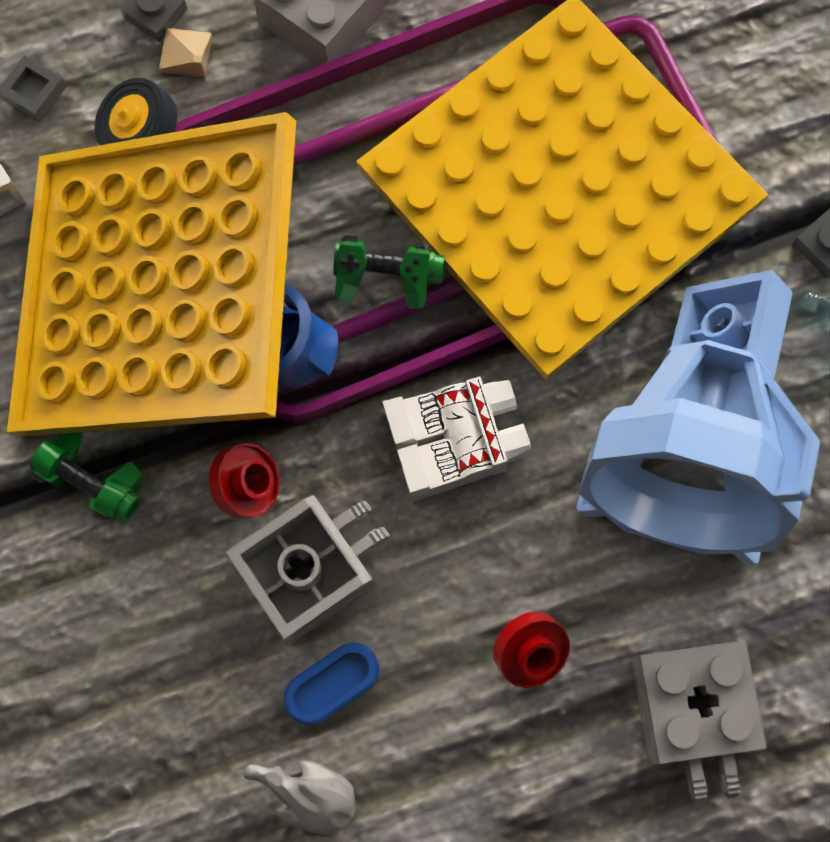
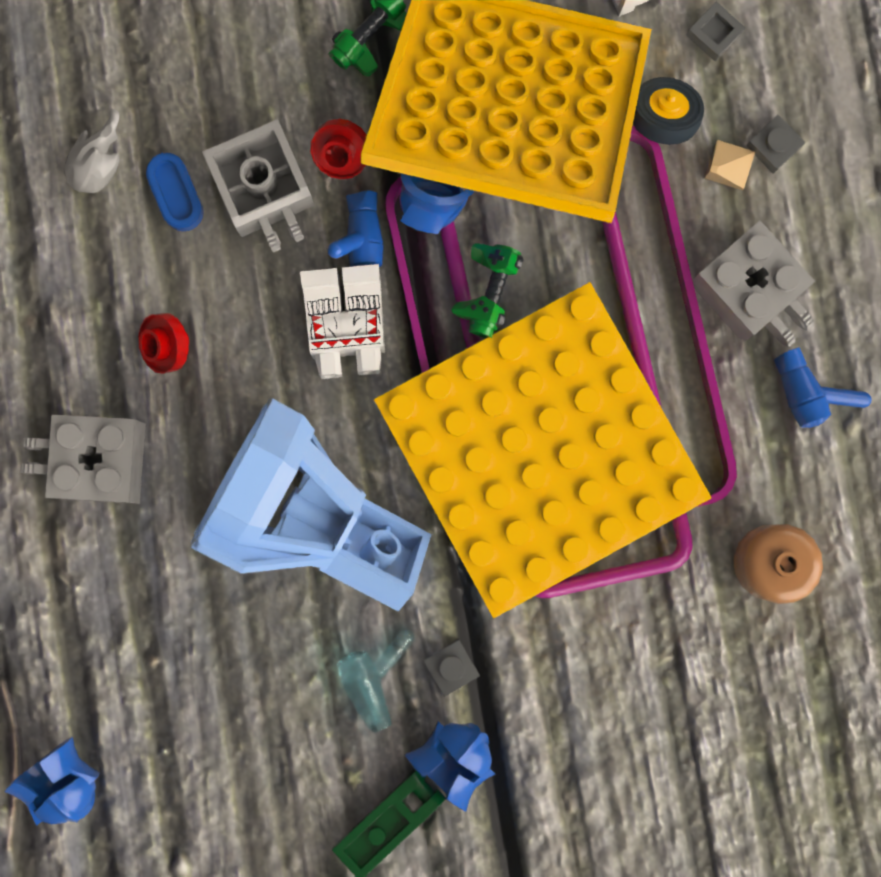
camera: 100 degrees right, 10 degrees up
none -> blue piece [327,190,383,267]

